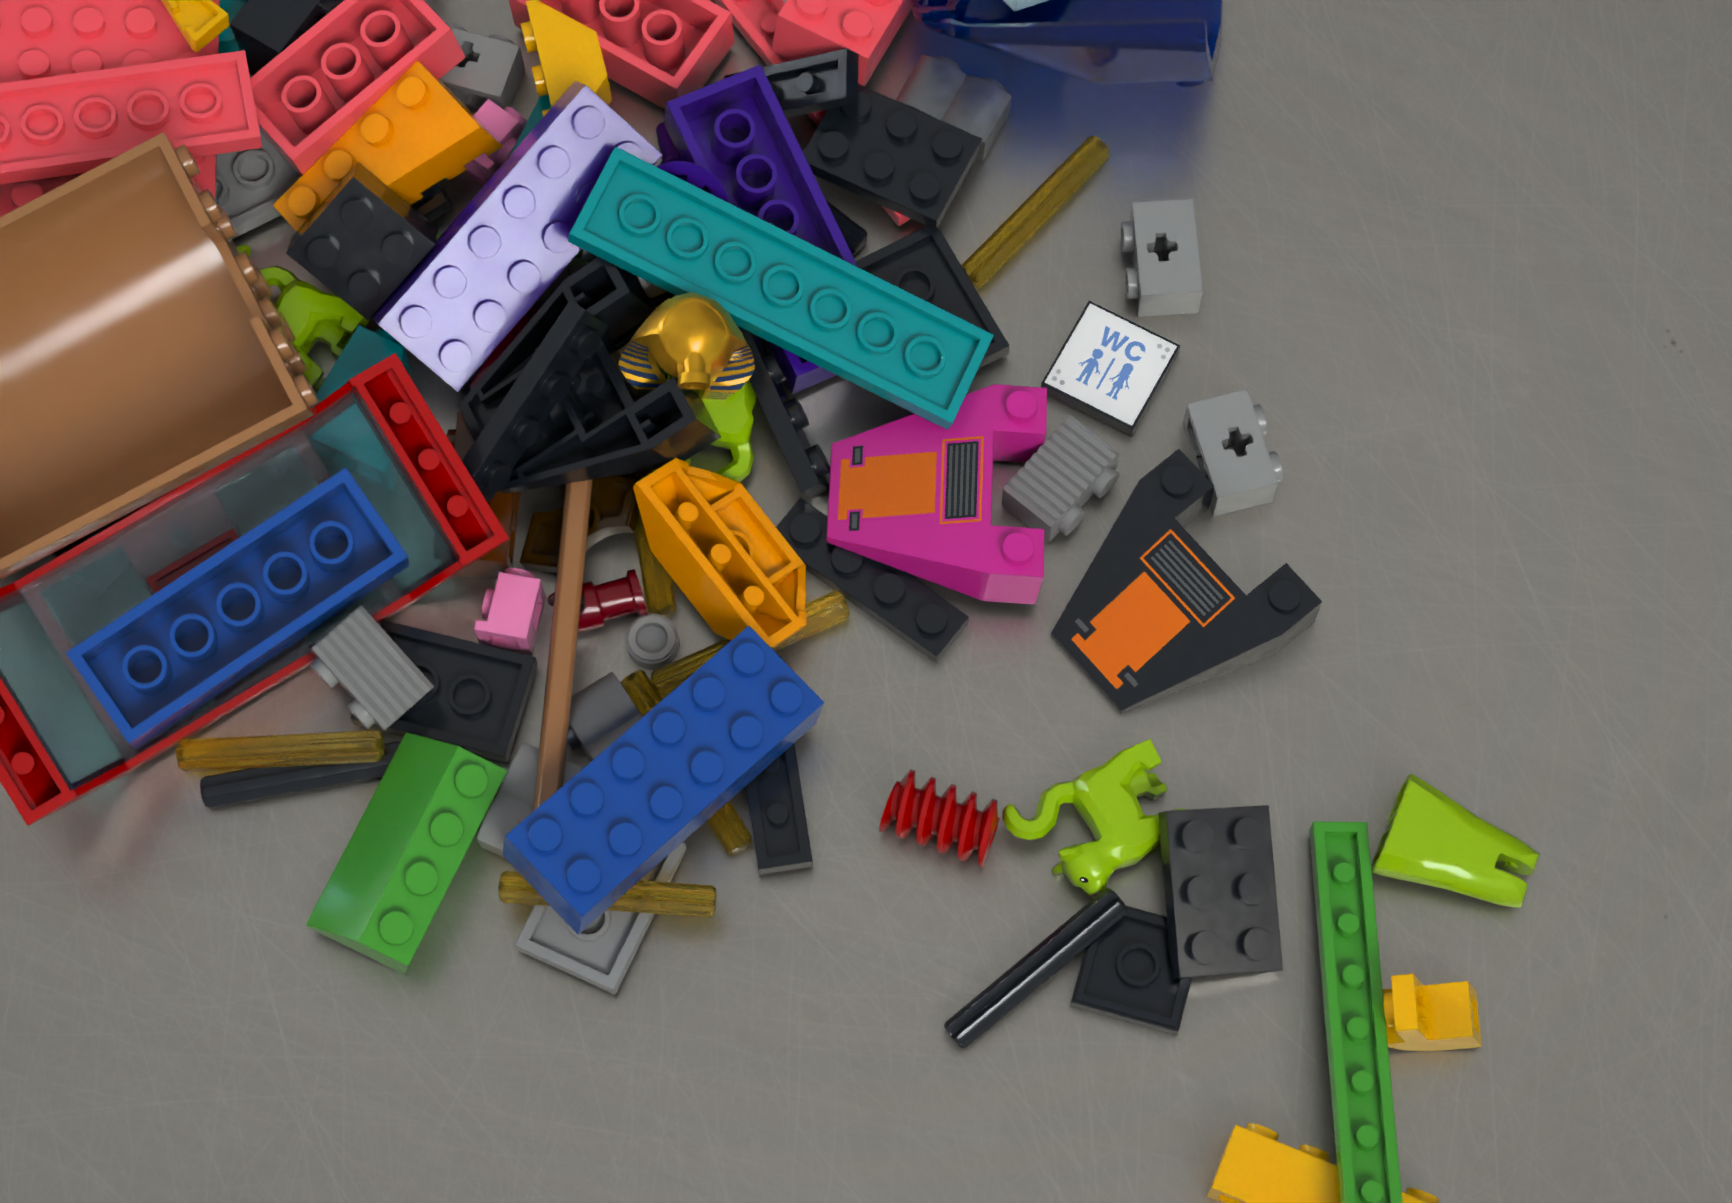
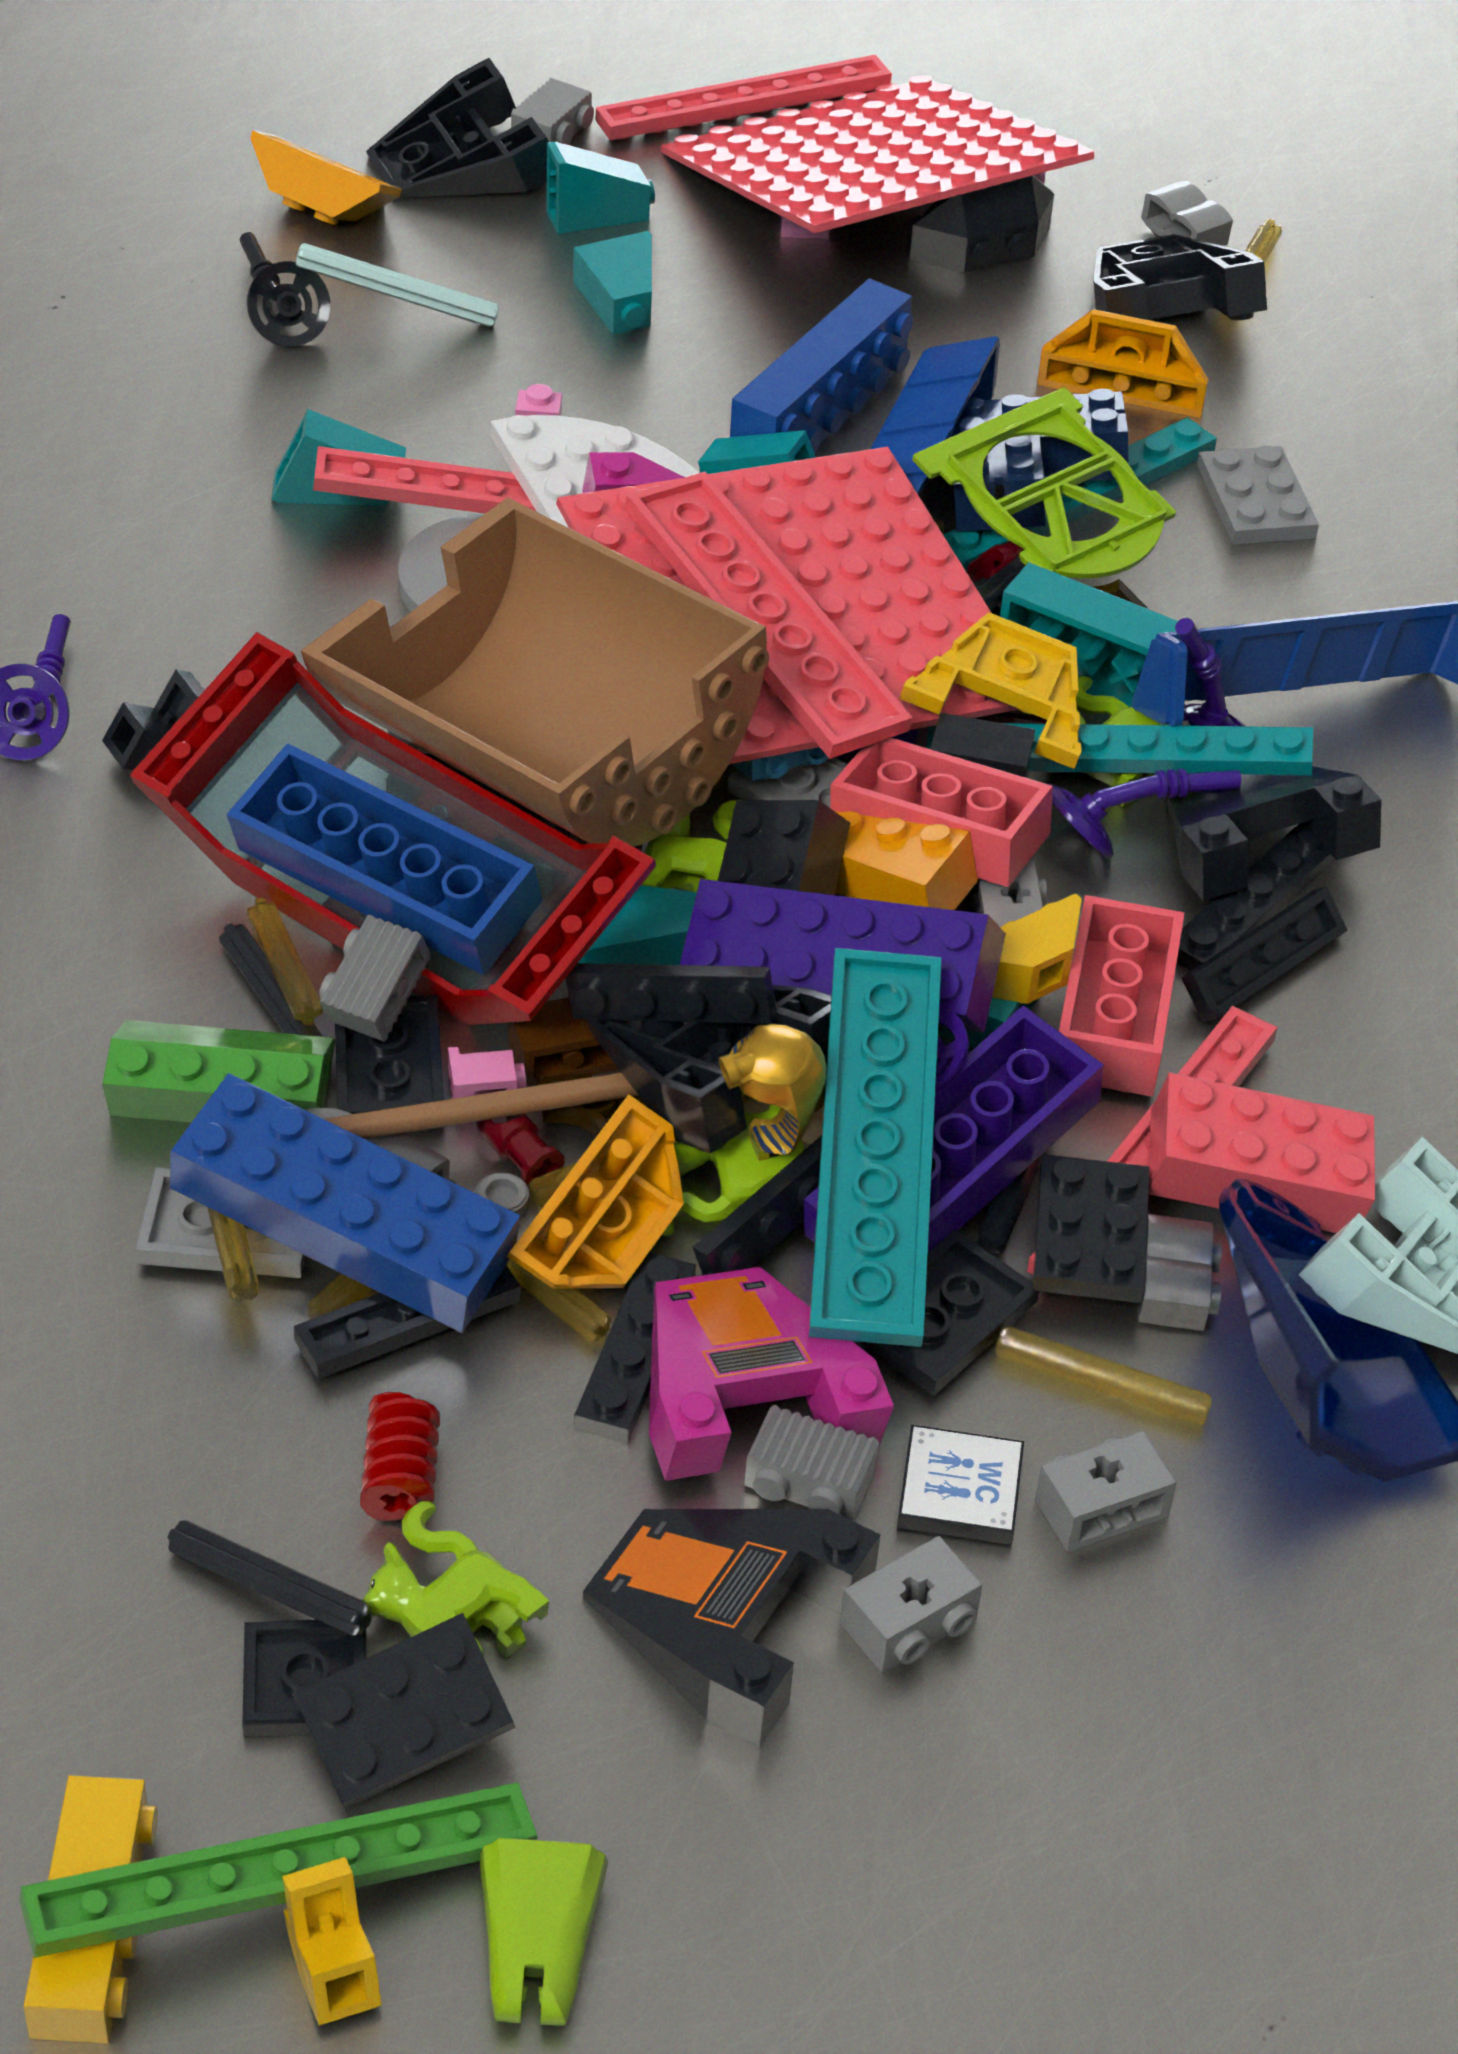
camera: 65 degrees right, 25 degrees down
black plate [724,48,859,118] -> none

